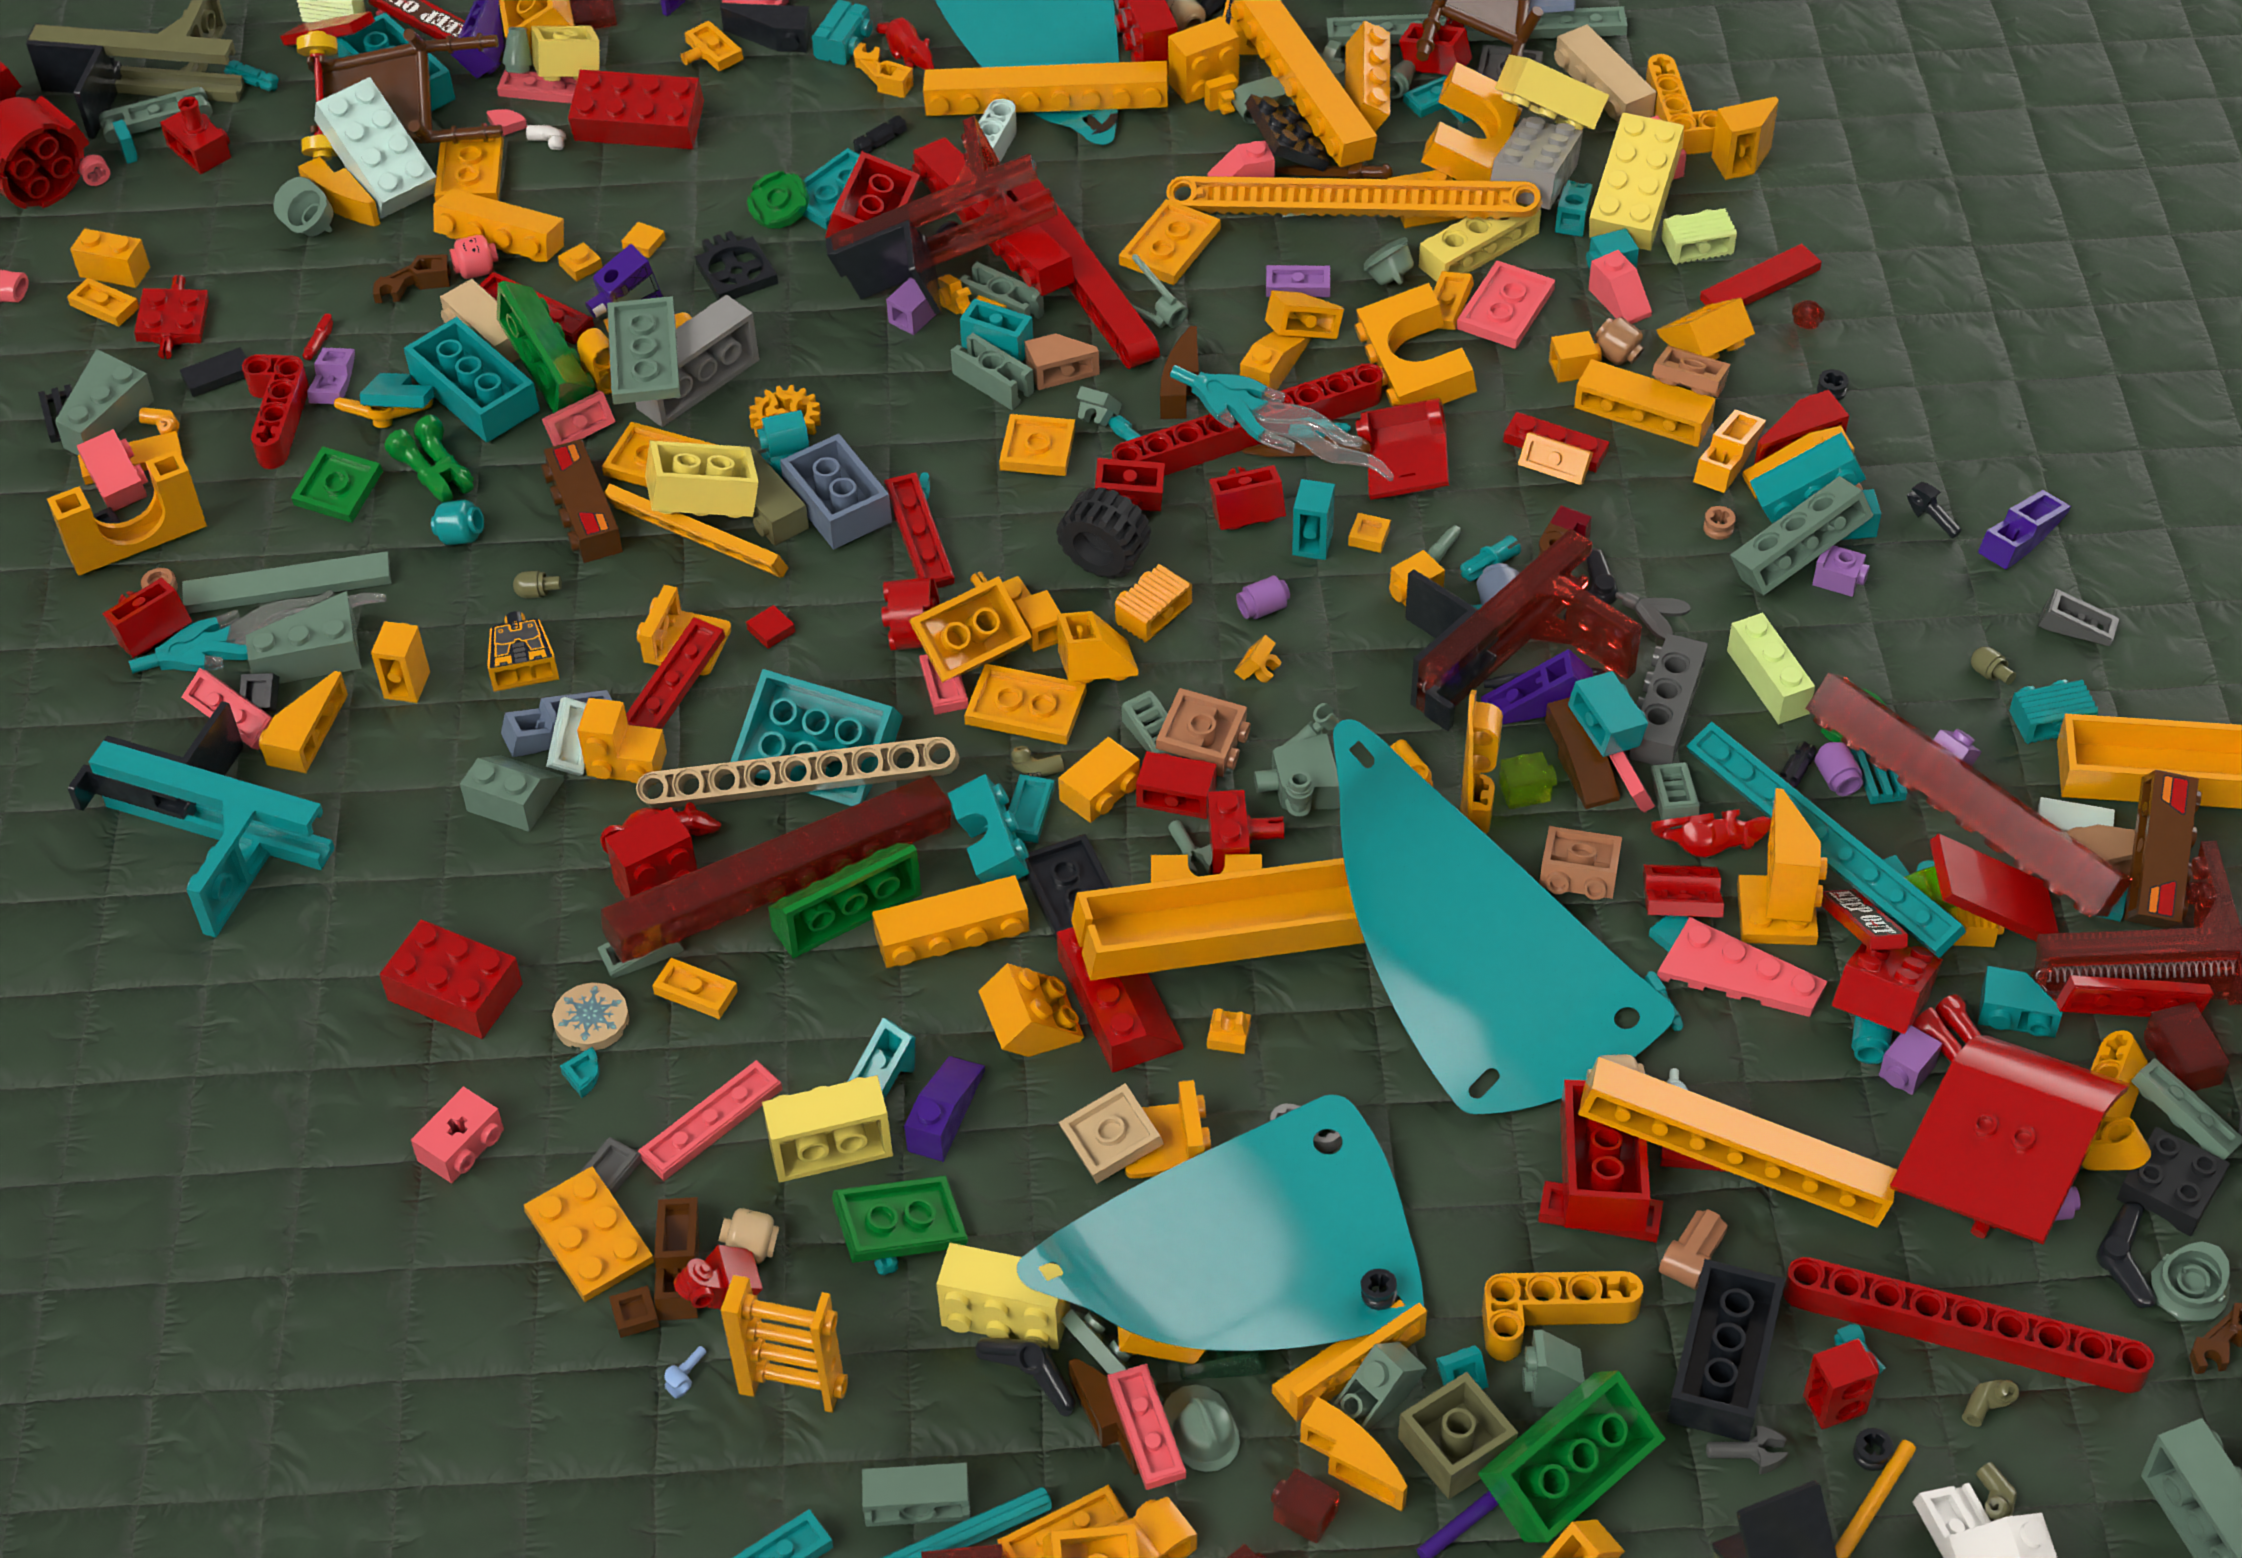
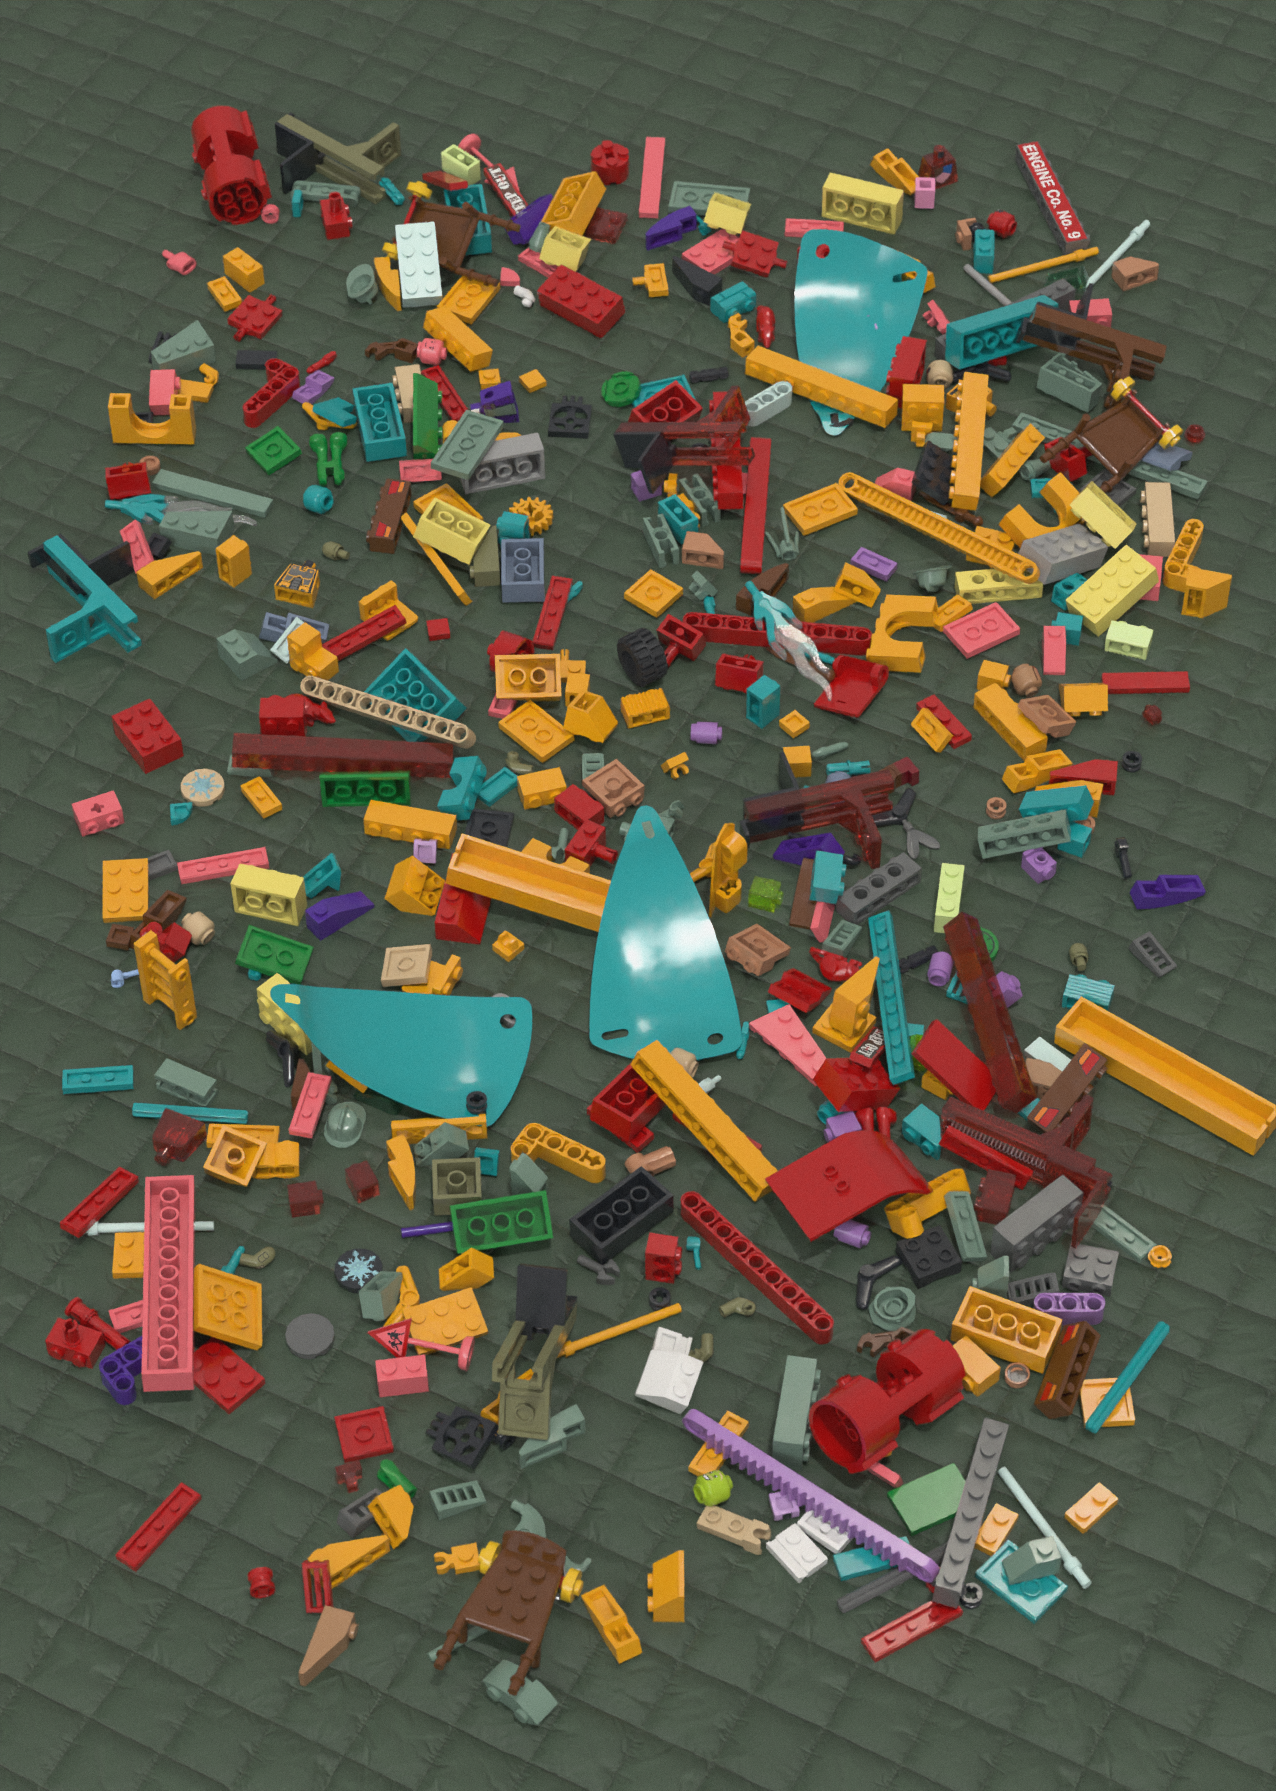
camera: 30 degrees right, 0 degrees up
none -> lavender plate [413,839,437,863]

